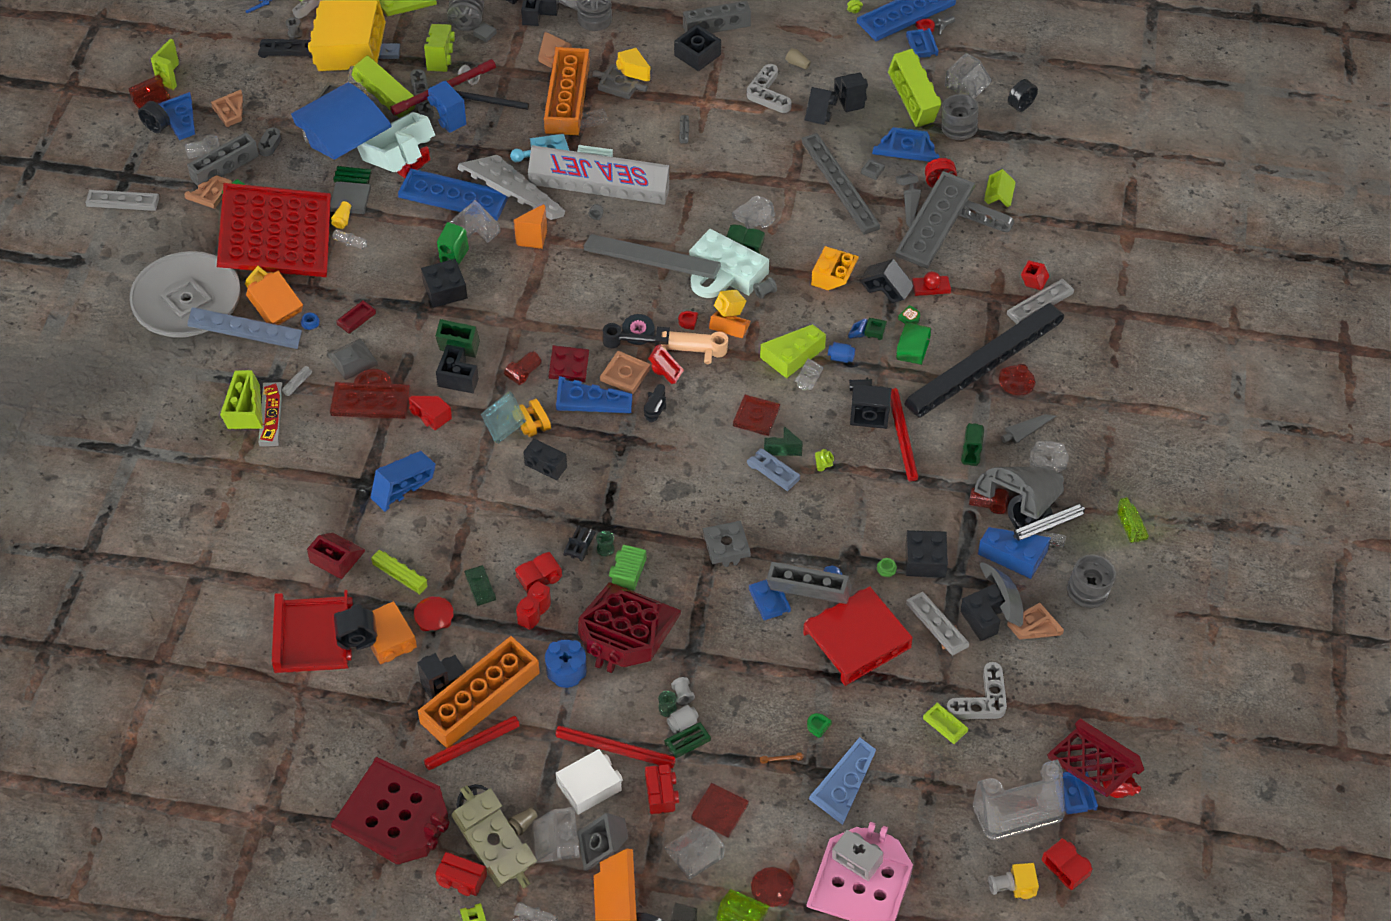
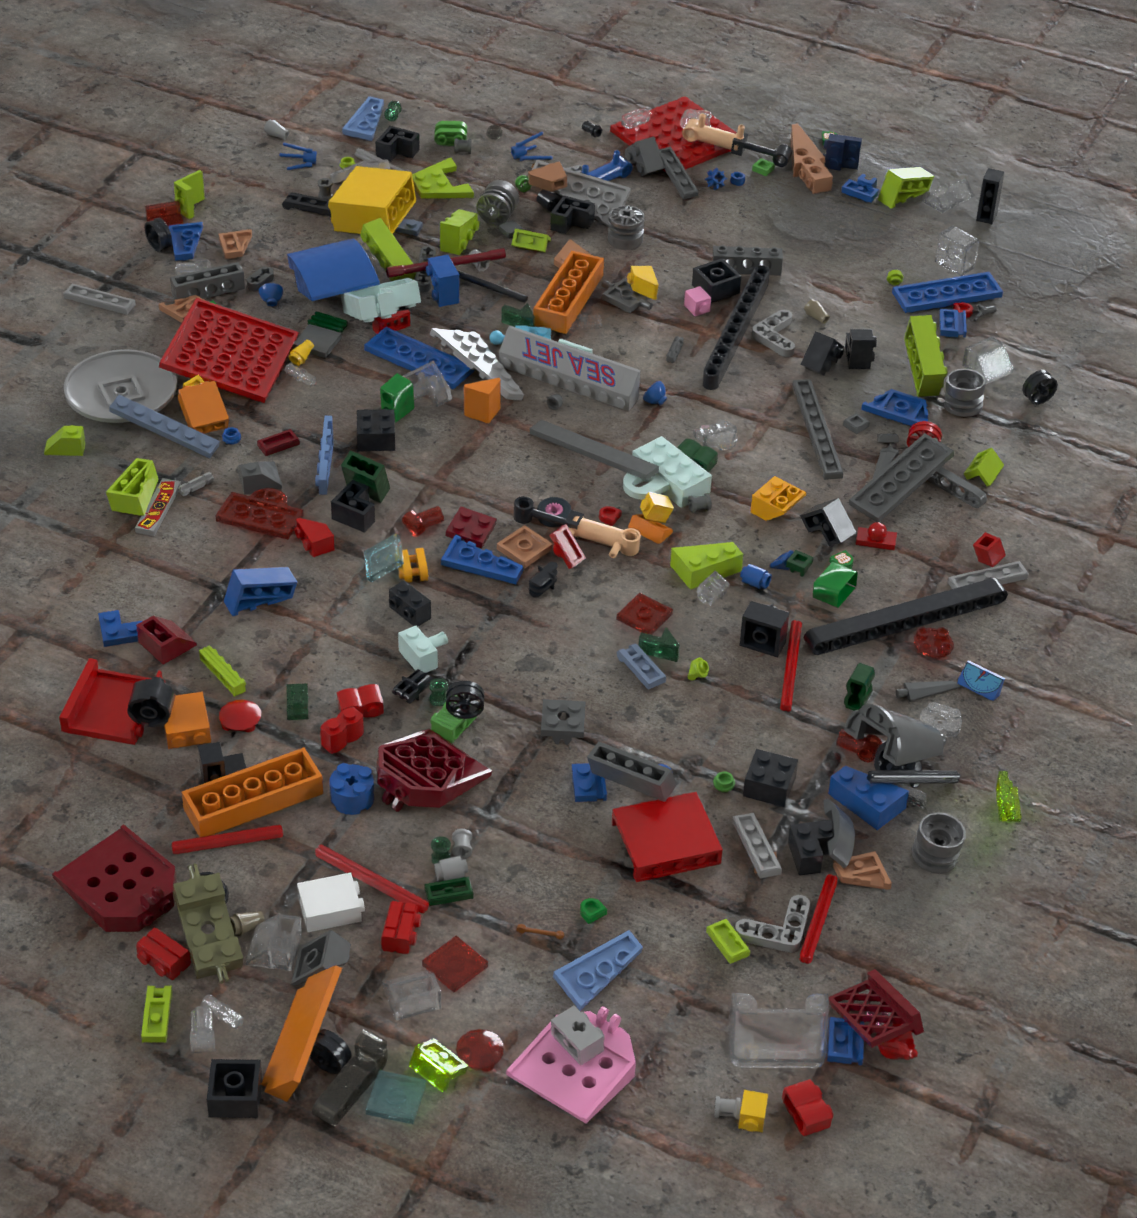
camera: 15 degrees right, 10 degrees down
none -> lime slope [44,425,86,456]
none -> blue plate [98,610,142,647]
none -> blue brick [259,283,283,306]
none -> medium blue wing [315,416,334,495]
none -> light aqua brick [398,626,448,673]
none -> black wheel [446,681,485,719]
none -> clear green slope [501,303,535,327]
none -> lime panel [511,228,551,253]
none -> blue brick [643,381,667,406]
none -> bright pink brick [684,286,711,316]
none -> black beam [702,265,770,390]
none -> red axle [799,874,838,964]
none -> slope [957,660,1005,701]

